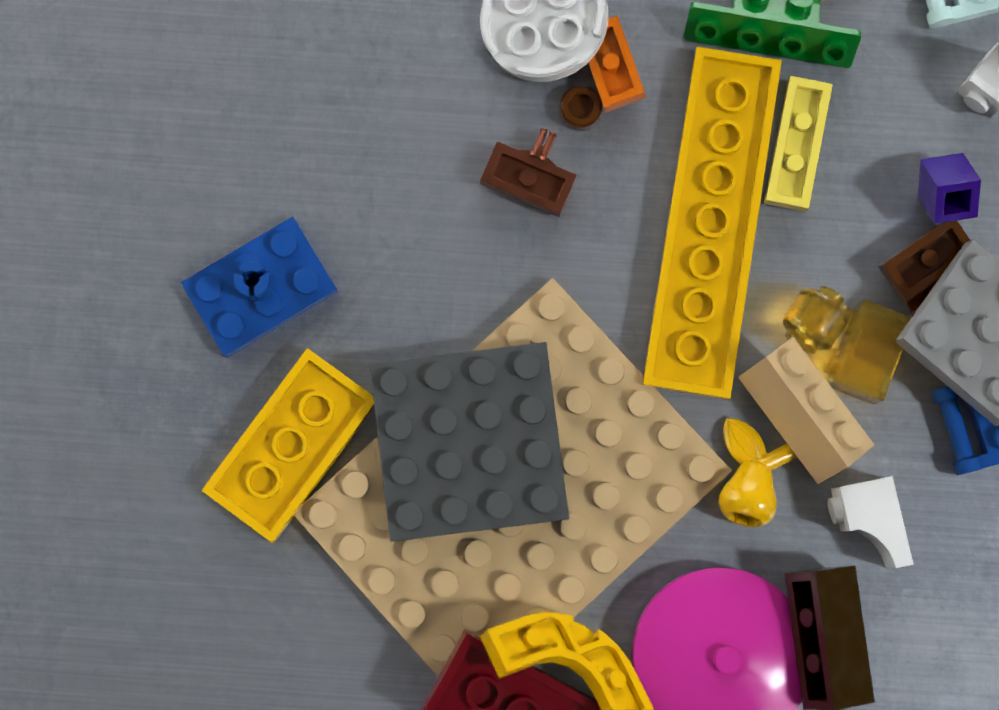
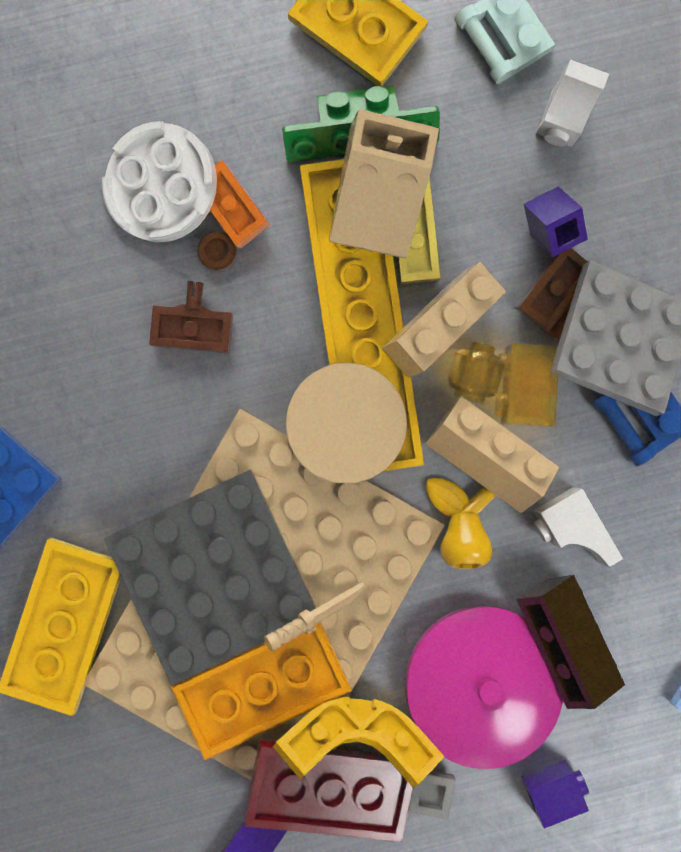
camera: 25 degrees left, 5 degrees up
none -> light orange tile [171,622,352,760]
none -> tan piece [264,583,366,651]
none -> tan tile [286,363,407,484]
none -> tan slope [329,109,439,259]
none -> tan brick [382,261,506,377]

